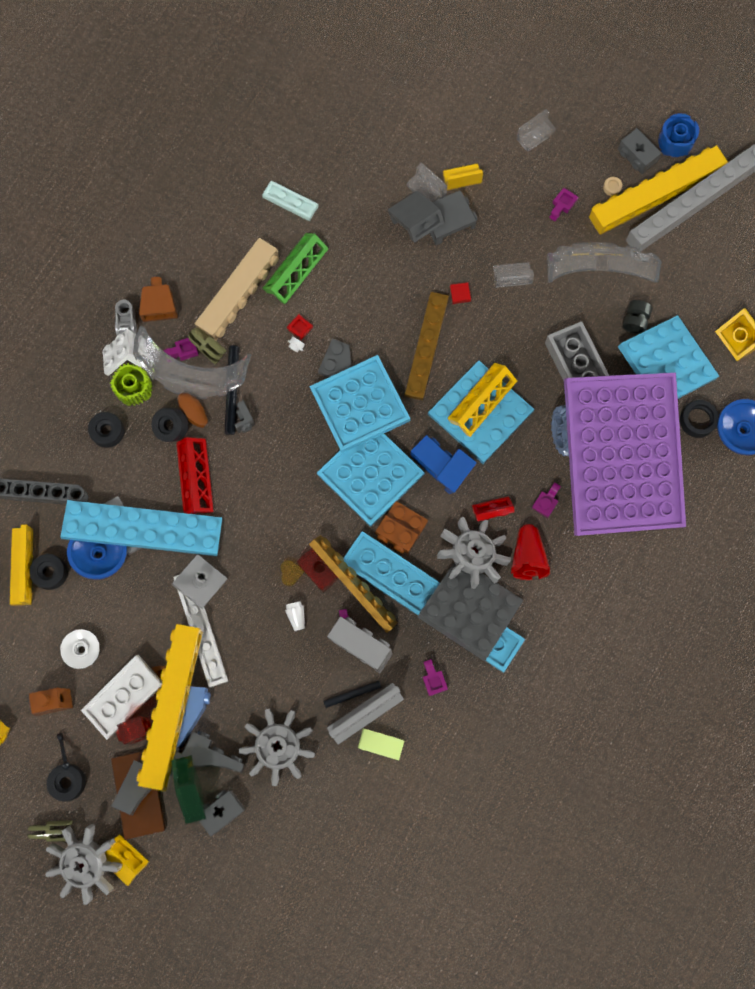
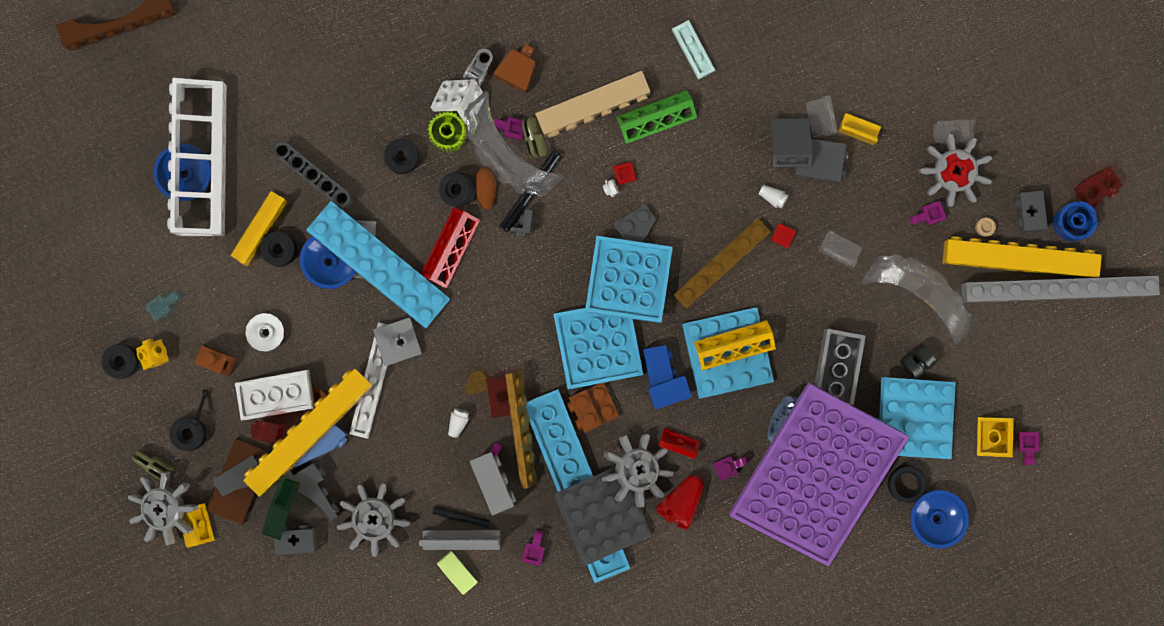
camera: 25 degrees right, 10 degrees up
none -> white cone [759,185,789,209]
none -> light grey gear [919,134,992,207]
none -> clear red brick [1073,166,1123,208]

